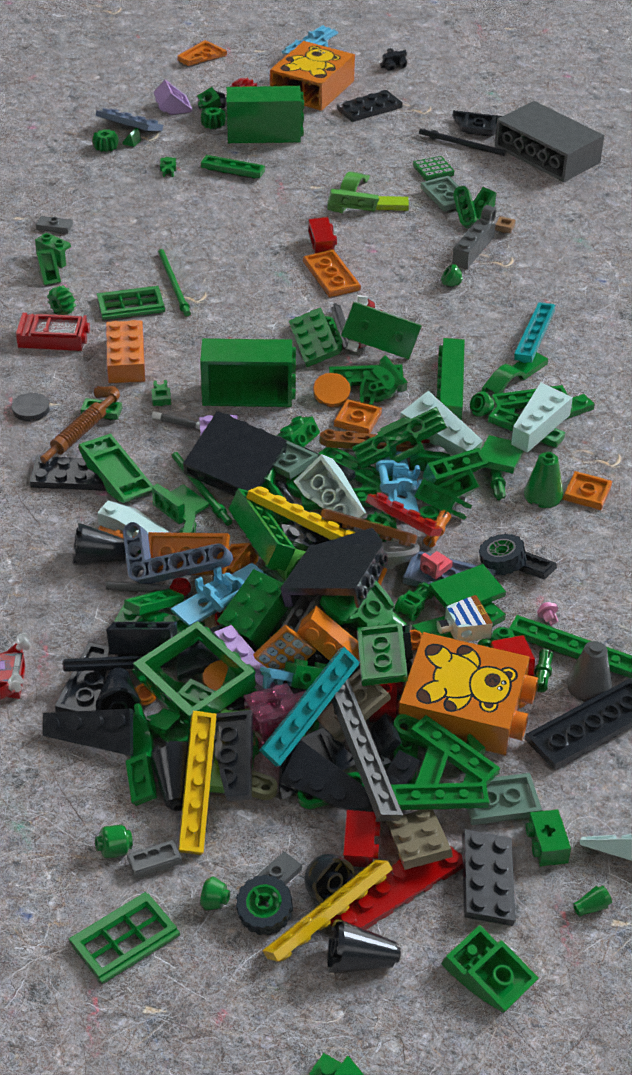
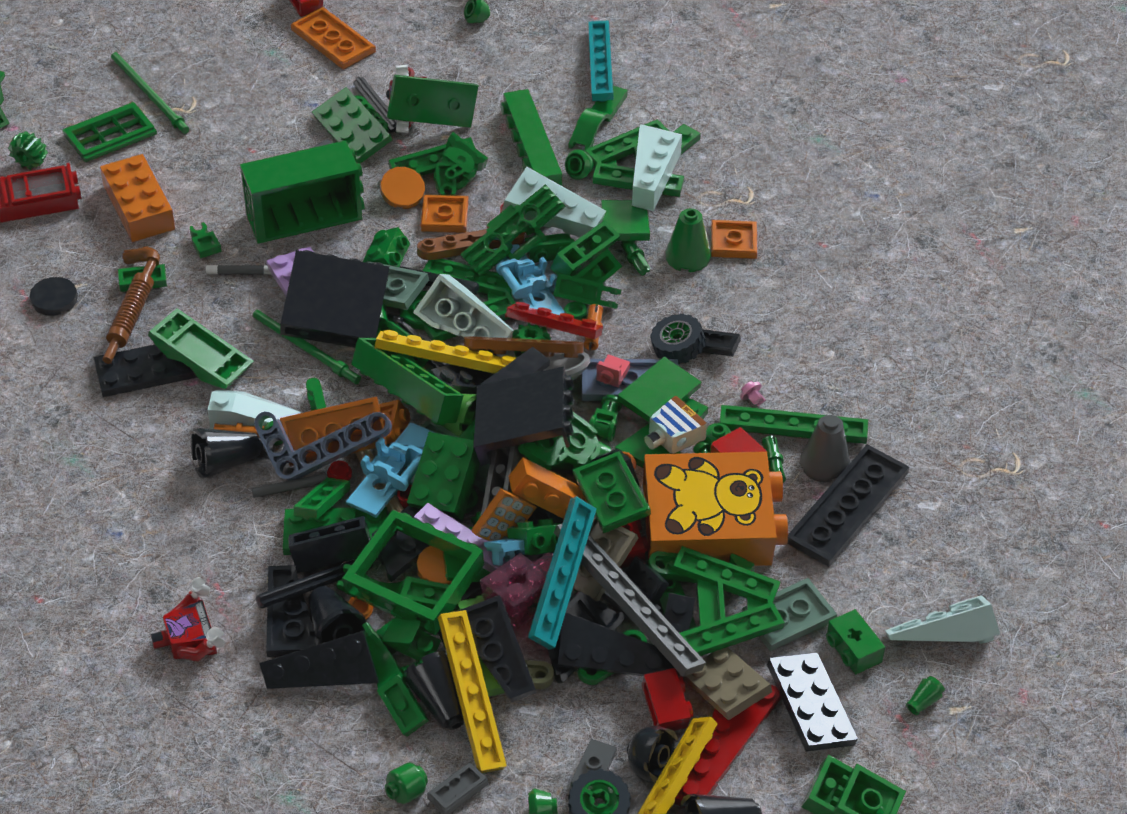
camera: 20 degrees left, 5 degrees up
green bracket [152,483,209,525] -> none

